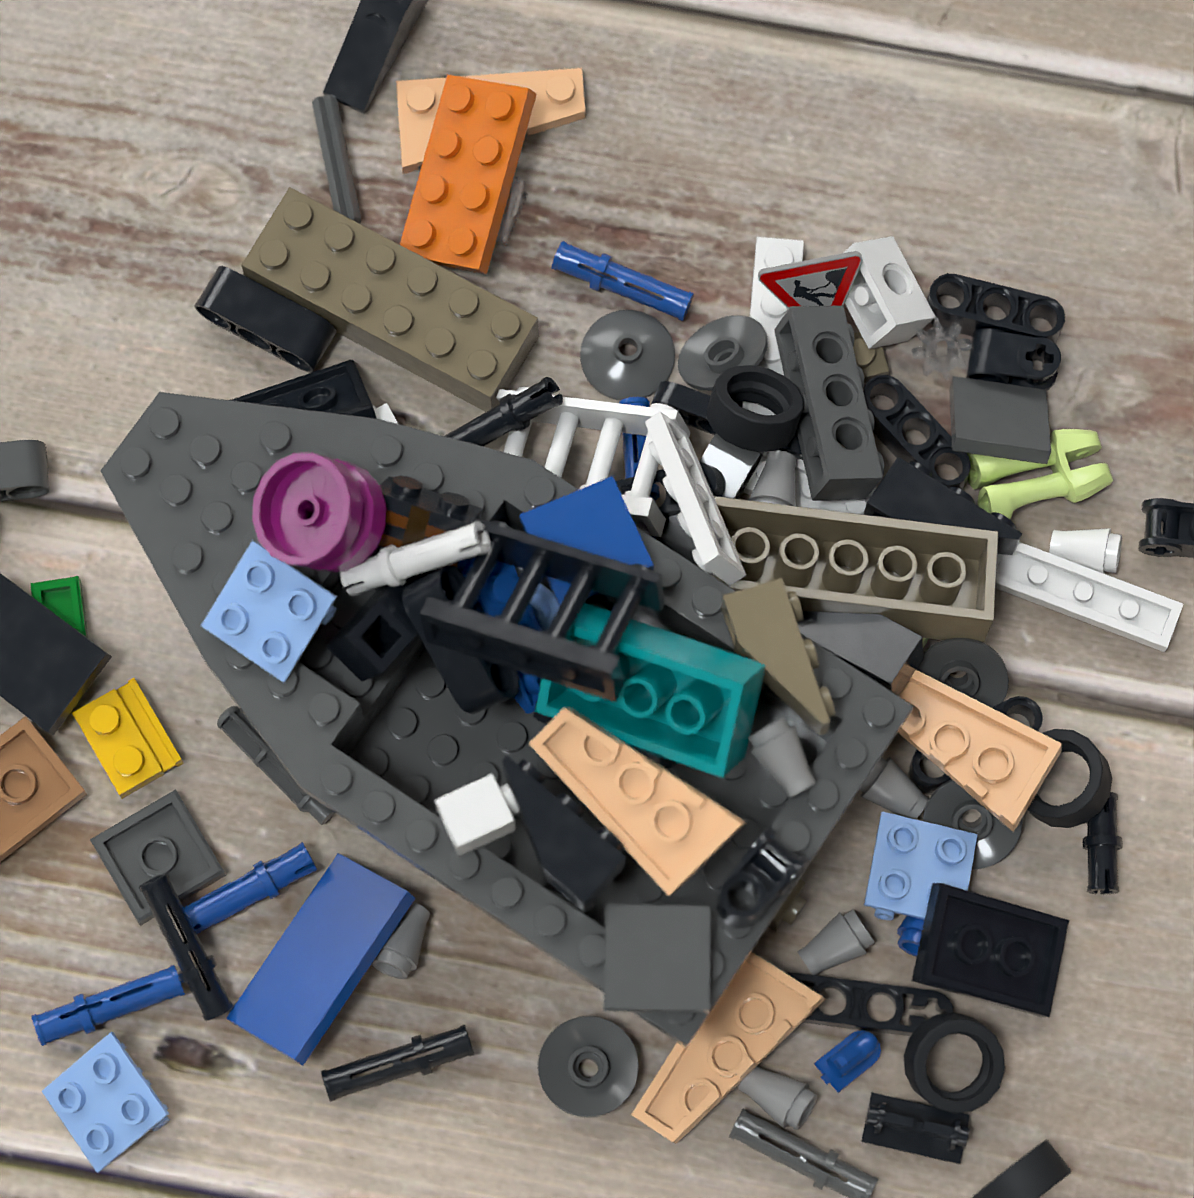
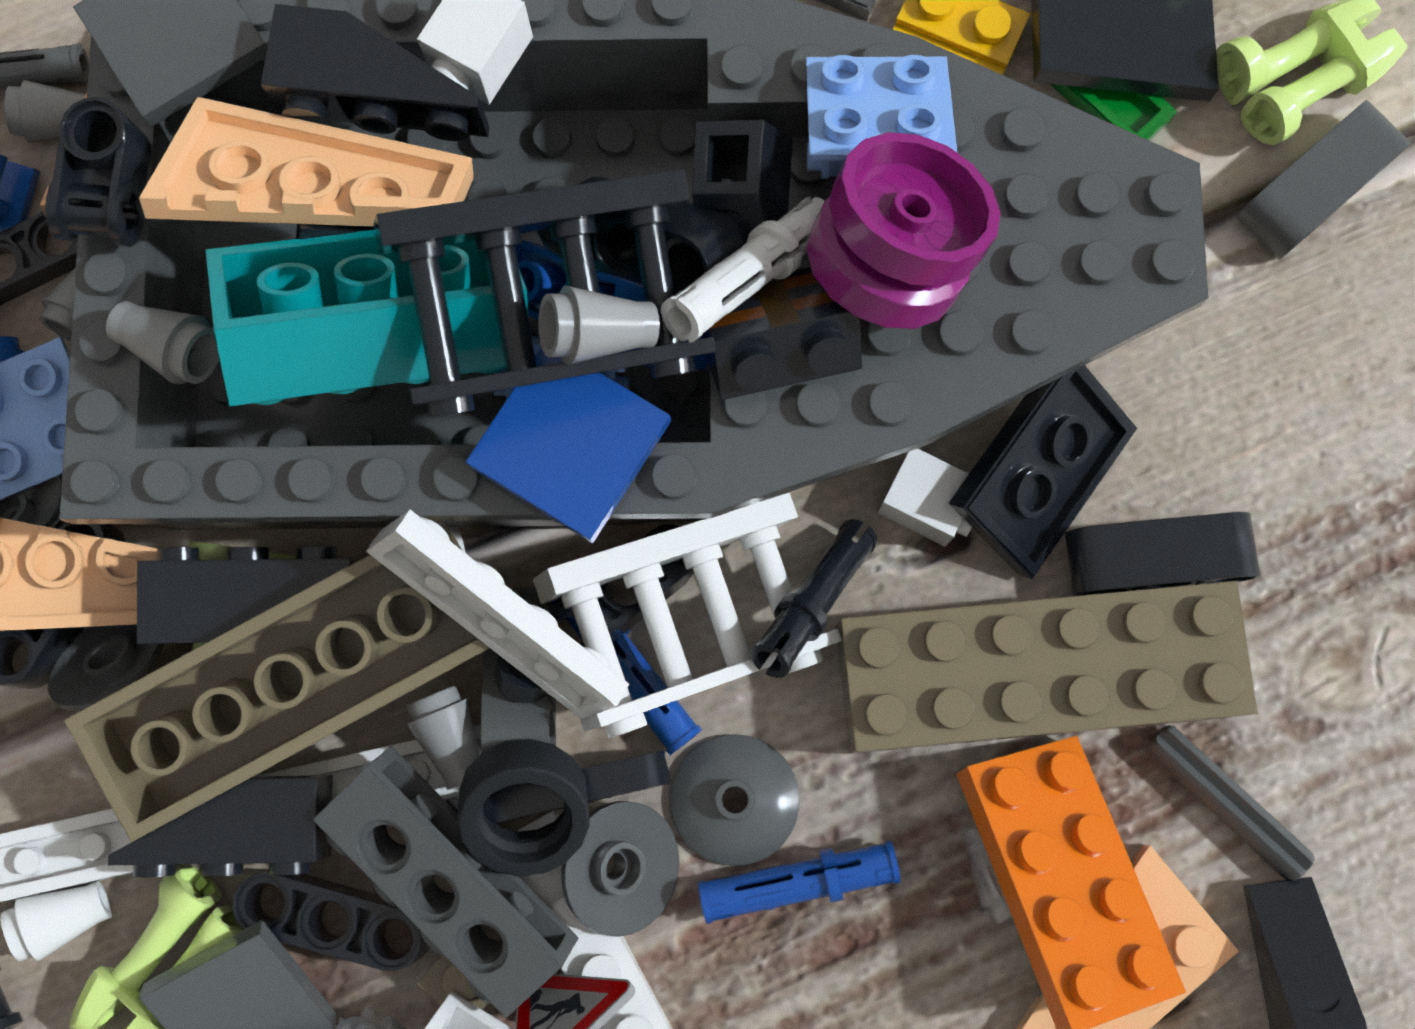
camera: 150 degrees right, 5 degrees up
dark tan slope [721,578,835,736] -> none
none -> light grey cone [538,286,660,365]

